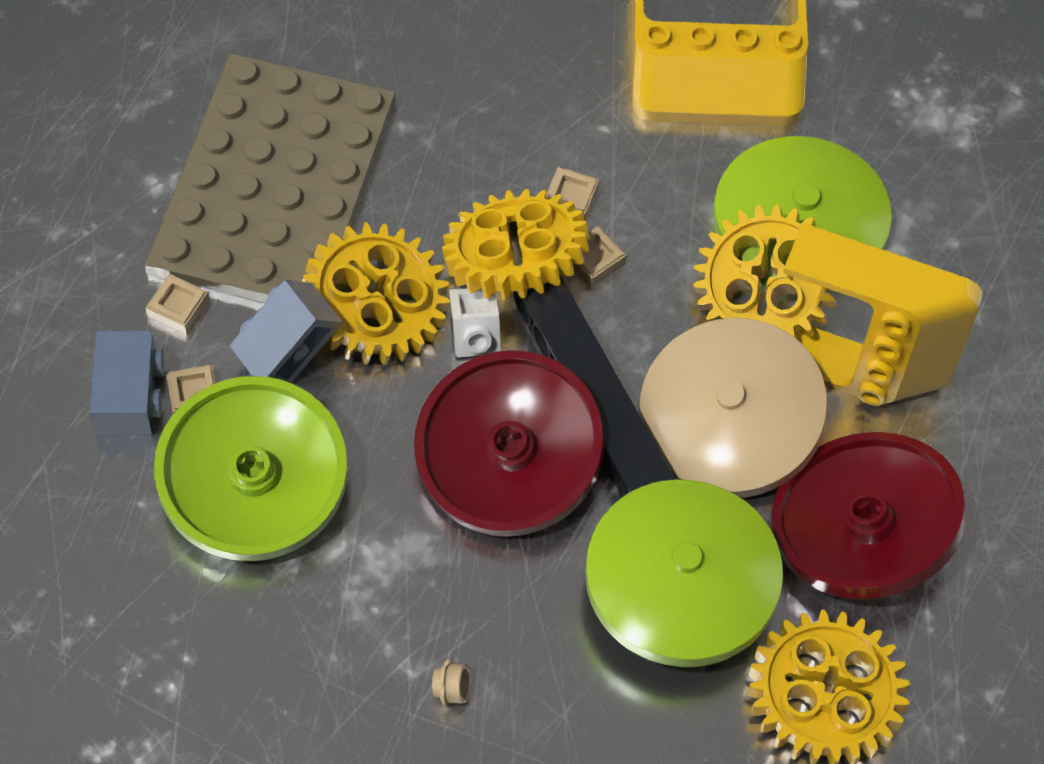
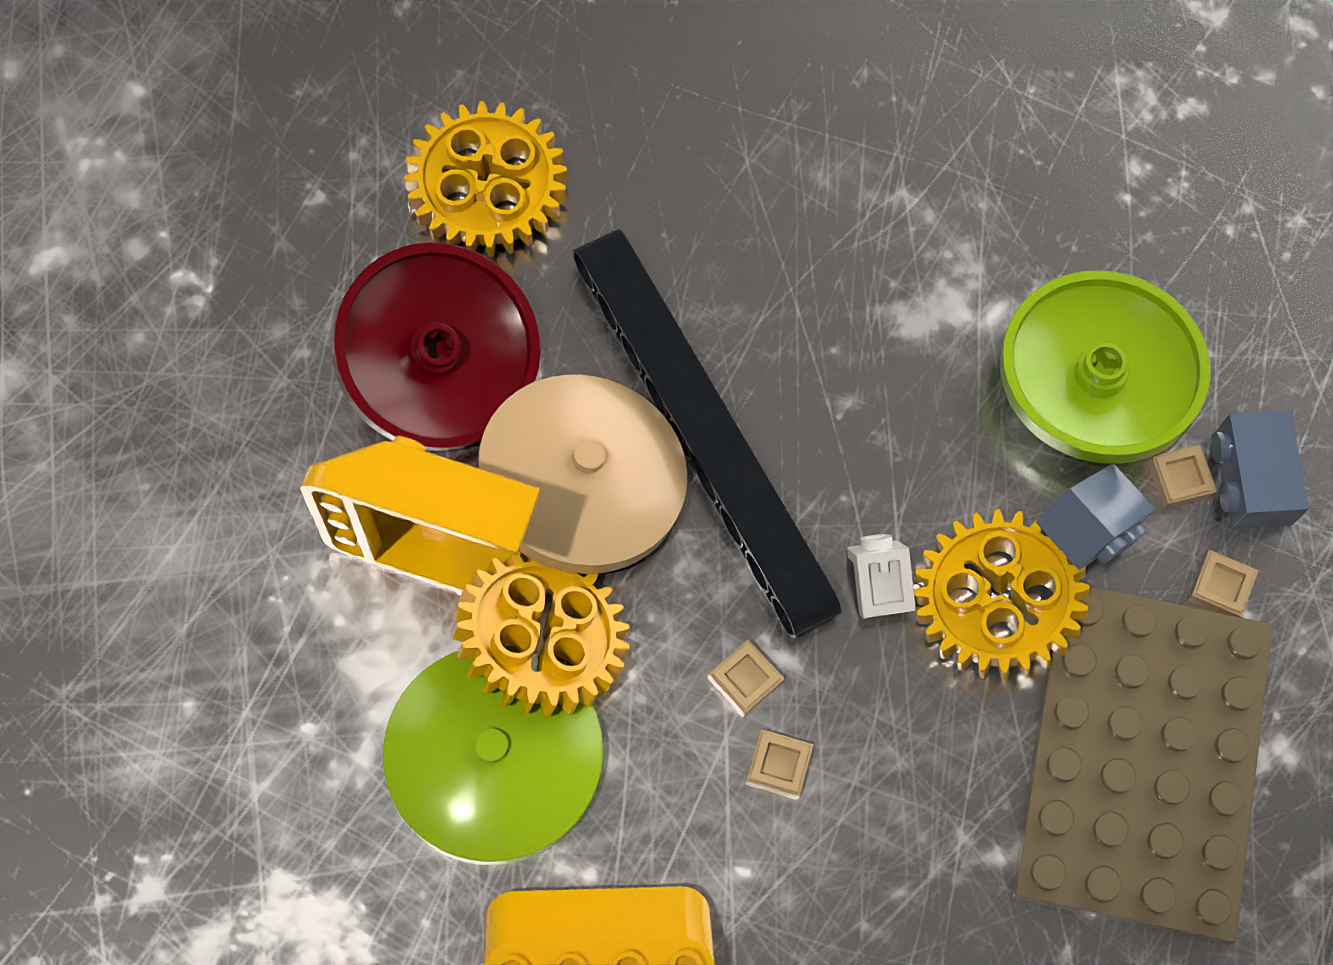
camera: 175 degrees right, 10 degrees up
dark red dish [414,350,605,536] -> none
tan plate [432,658,471,707] -> none
yellow gear [442,189,590,300] -> none
lime dish [586,479,783,667] -> none

